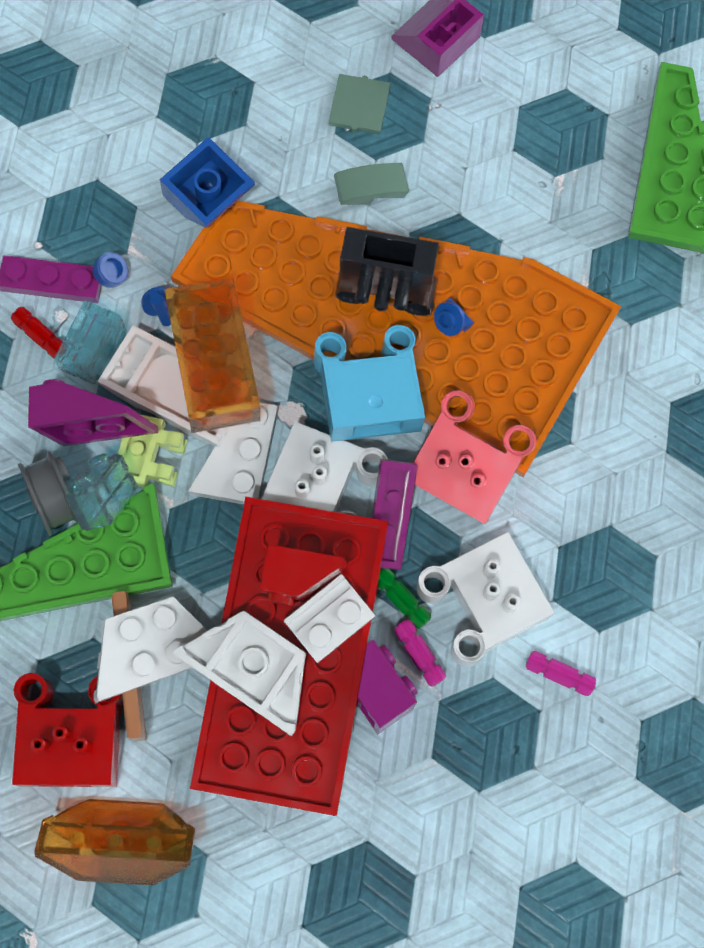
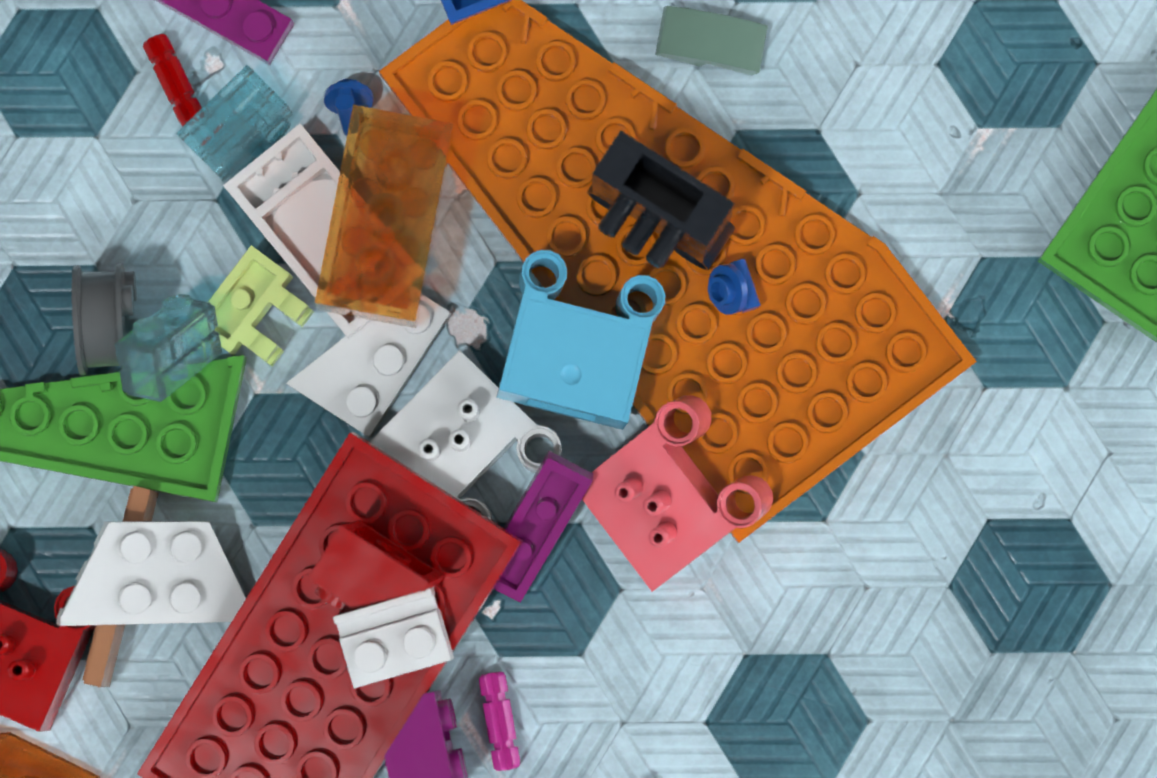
camera: 30 degrees right, 10 degrees up
magenta slope [28,379,158,447] -> none
tile [93,252,128,288] -> none
white wing [173,611,306,736] -> none
green axle [378,568,431,629] -> none
white piece [416,532,555,667] -> none

